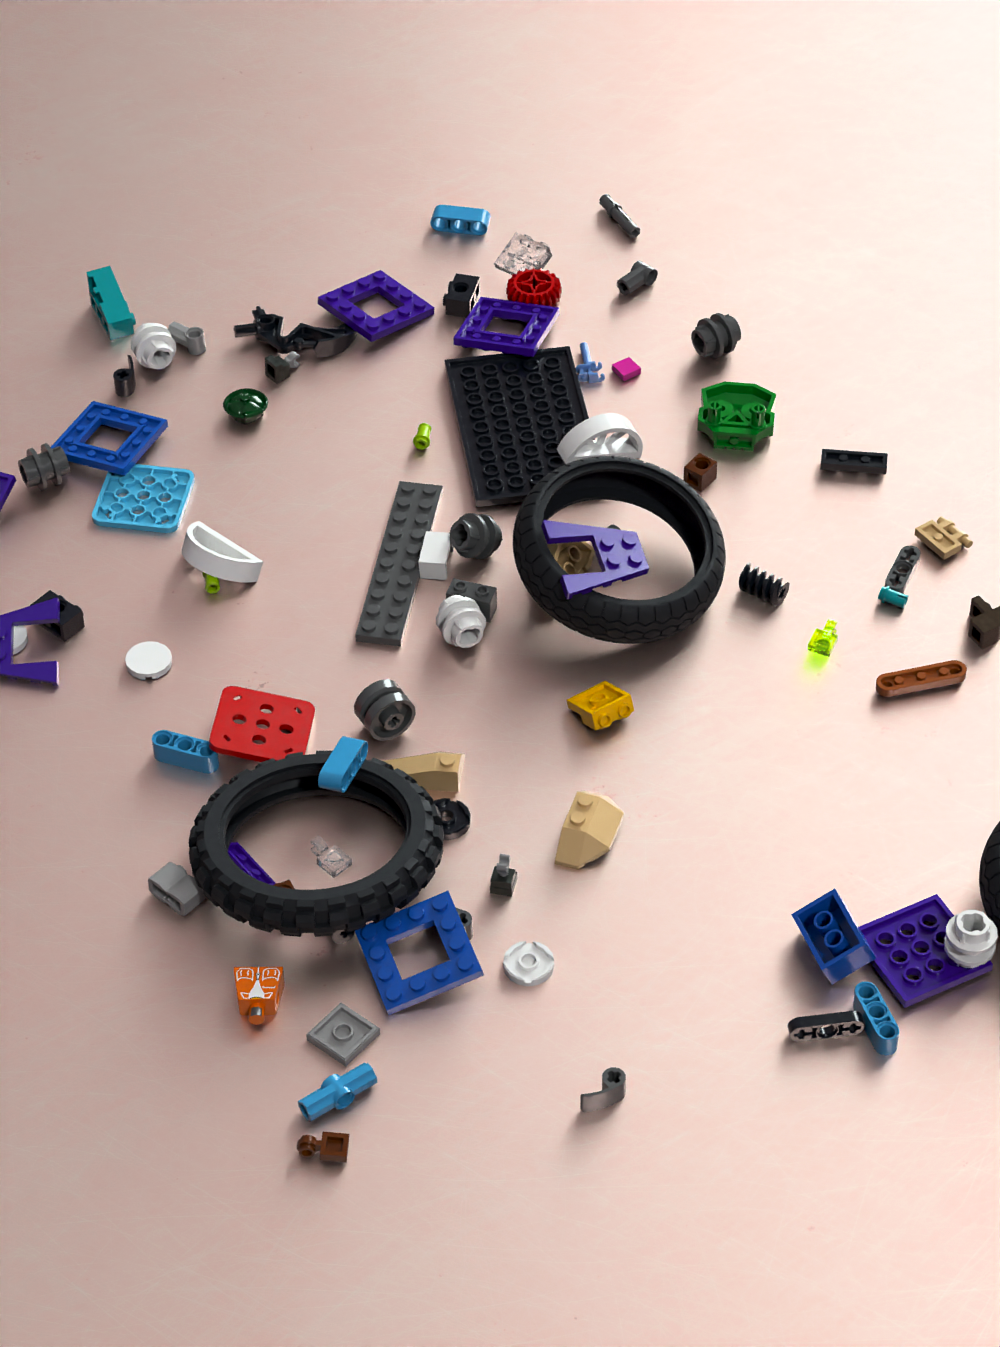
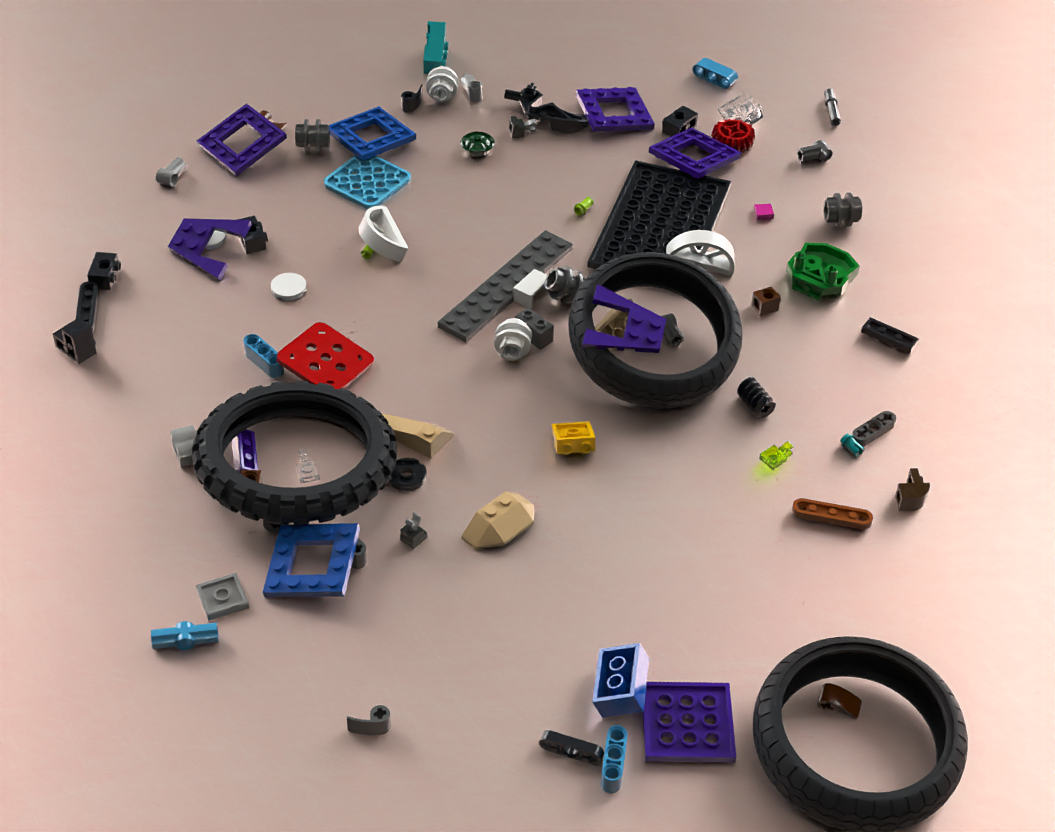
camera: 25 degrees right, 0 degrees up
orange torso [234,967,285,1025] -> none
reddish brown plate [297,1132,349,1163] -> none
dark azure beam [318,736,368,793] -> none
dark grey wheel [354,679,416,741] -> none
white tile [503,941,554,986] -> none
medium blue piece [576,342,605,383] -> none
tan plate [914,516,973,560] -> none
white piece [944,909,998,968] -> none

